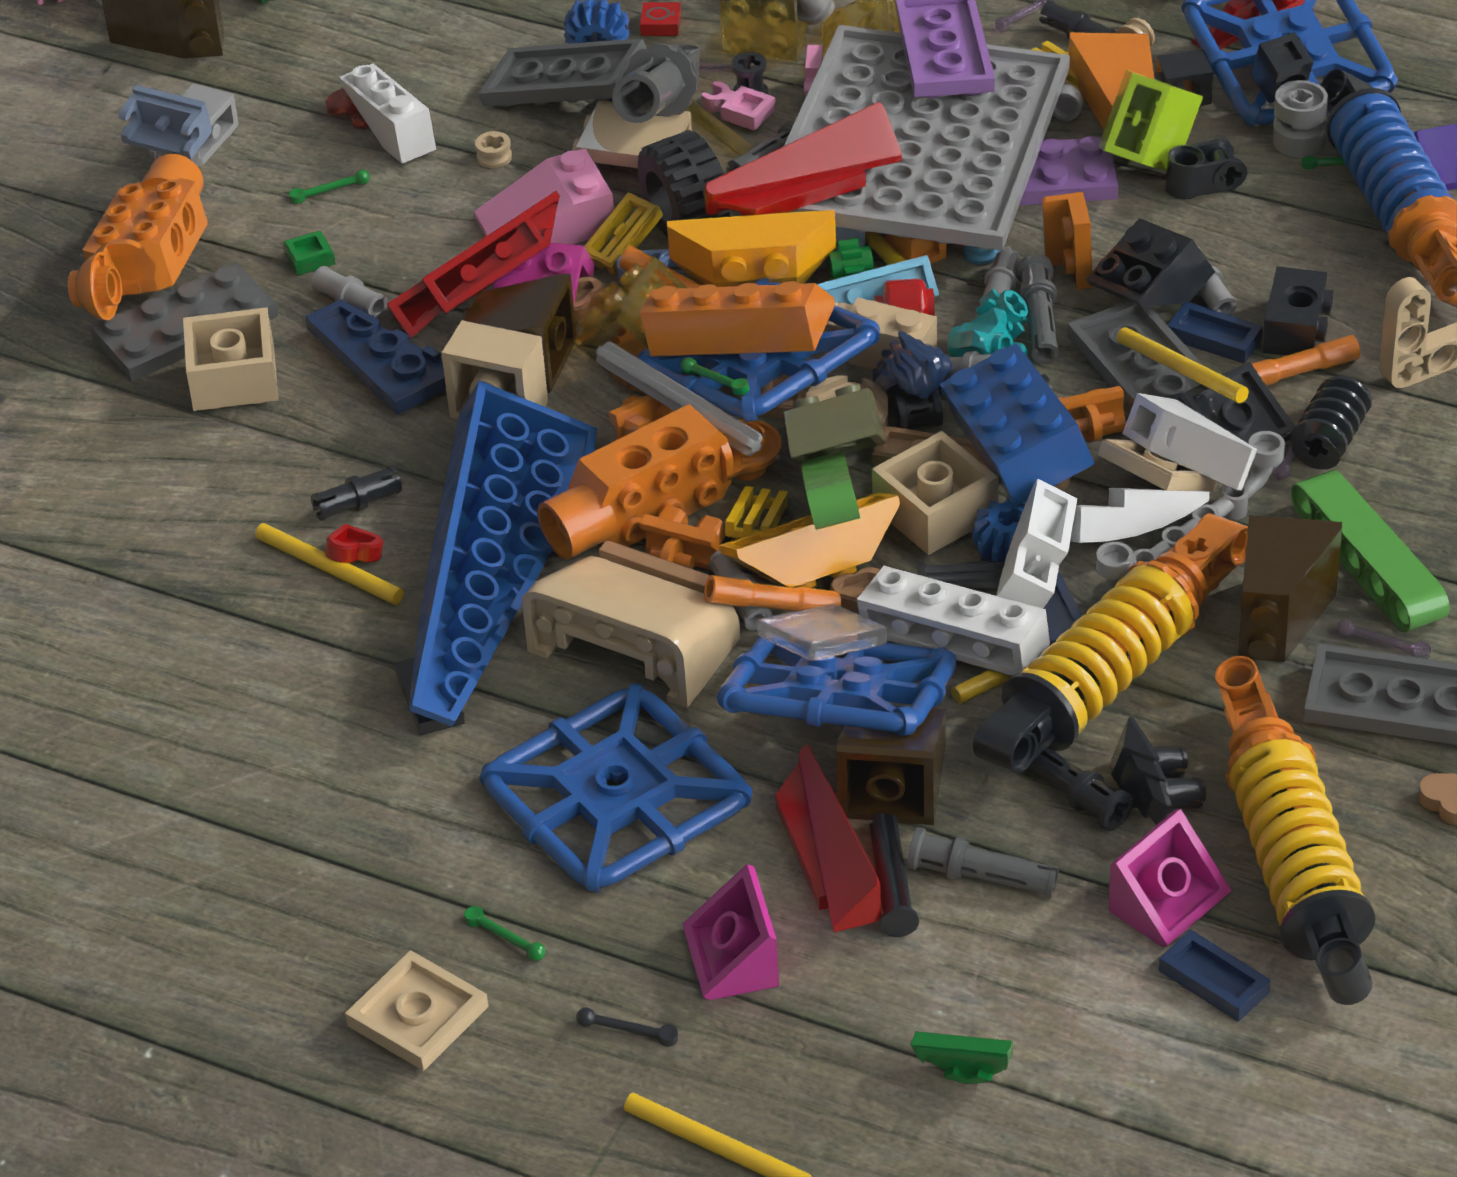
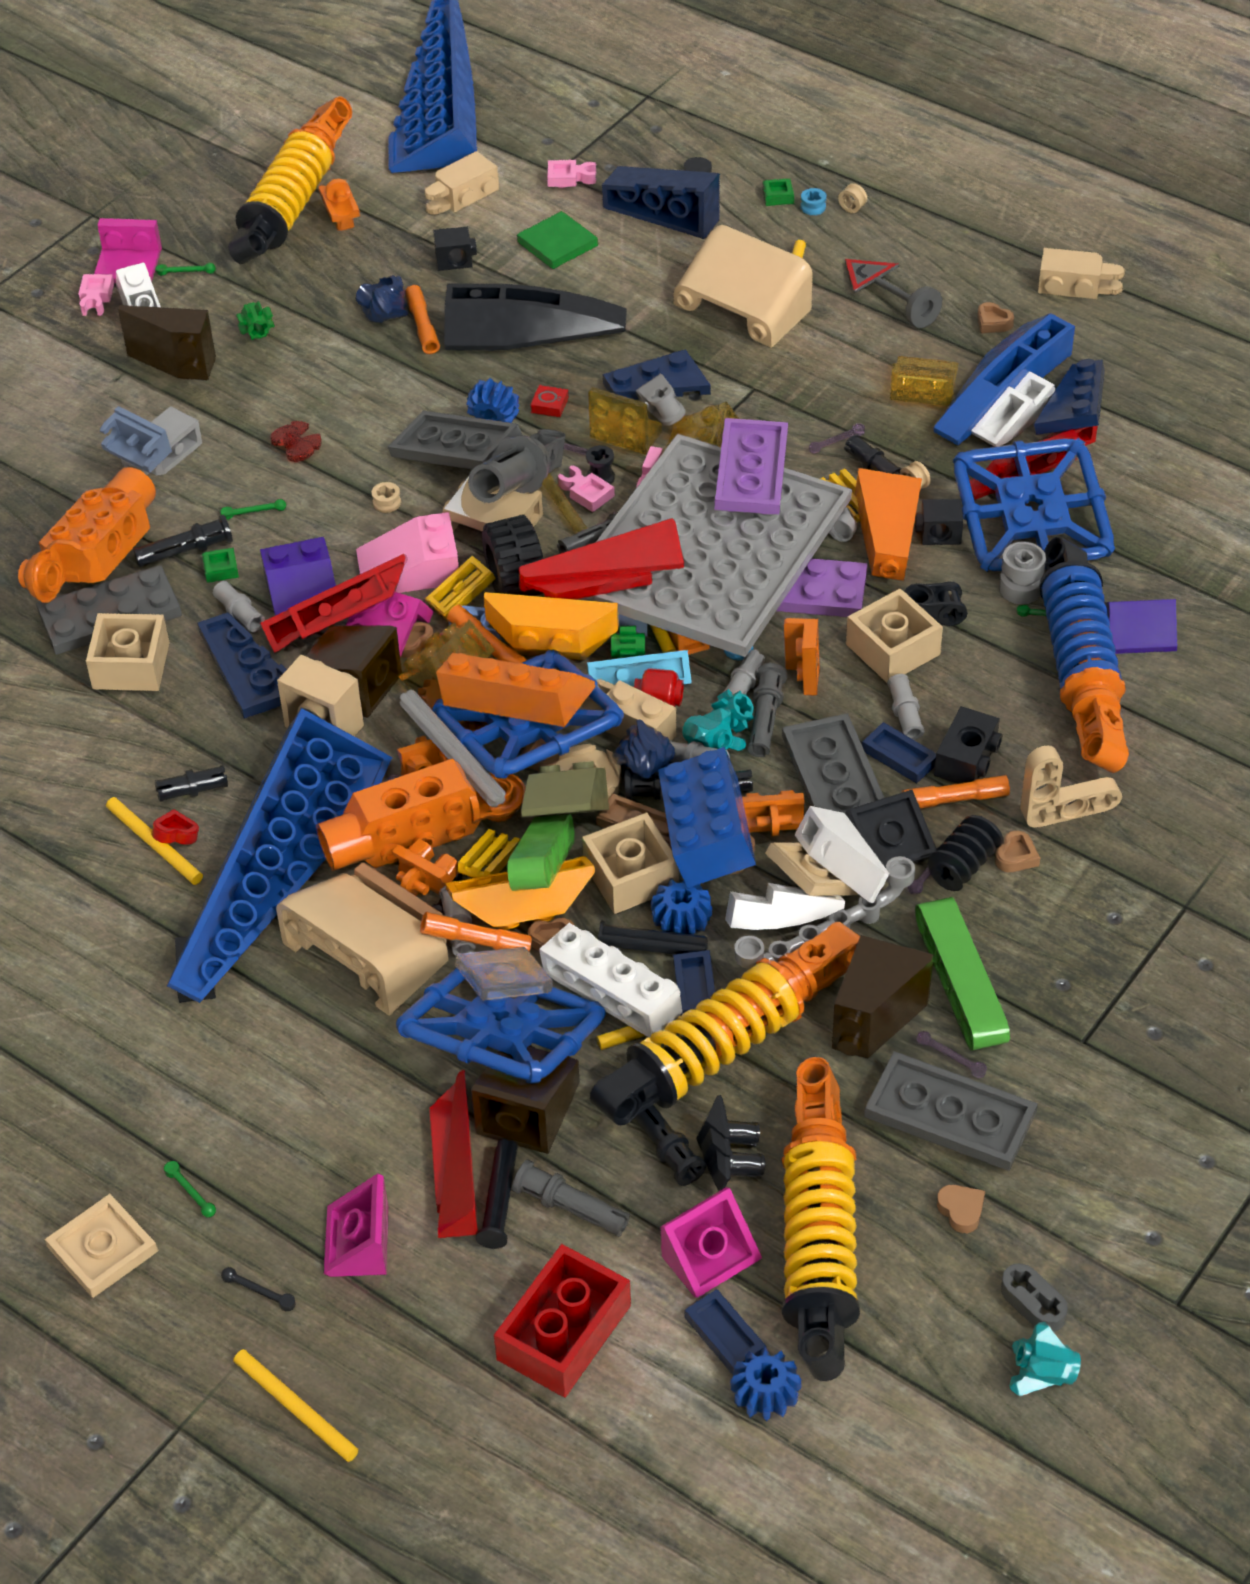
camera: 10 degrees right, 5 degrees up
white slope [339,63,436,164] -> none
blue plate [479,683,753,892] -> none
green hinge [680,357,750,396] -> none
green tile [910,1031,1013,1084] -> none
white slope [996,479,1077,609] -> none
black slope [1086,218,1216,307] -> none
lime slope [1098,70,1203,171] -> none
yellow bar [1117,327,1249,403] -> none
black brick [1251,32,1314,103] -> none
none -> black pin [133,514,233,567]
none -> dark purple slope [260,537,336,616]
none -> red brick [494,1243,631,1398]
none -> blue gear [730,1347,801,1422]
none -> tan brick [846,589,943,682]
none -> medium nougat tile [995,831,1040,872]

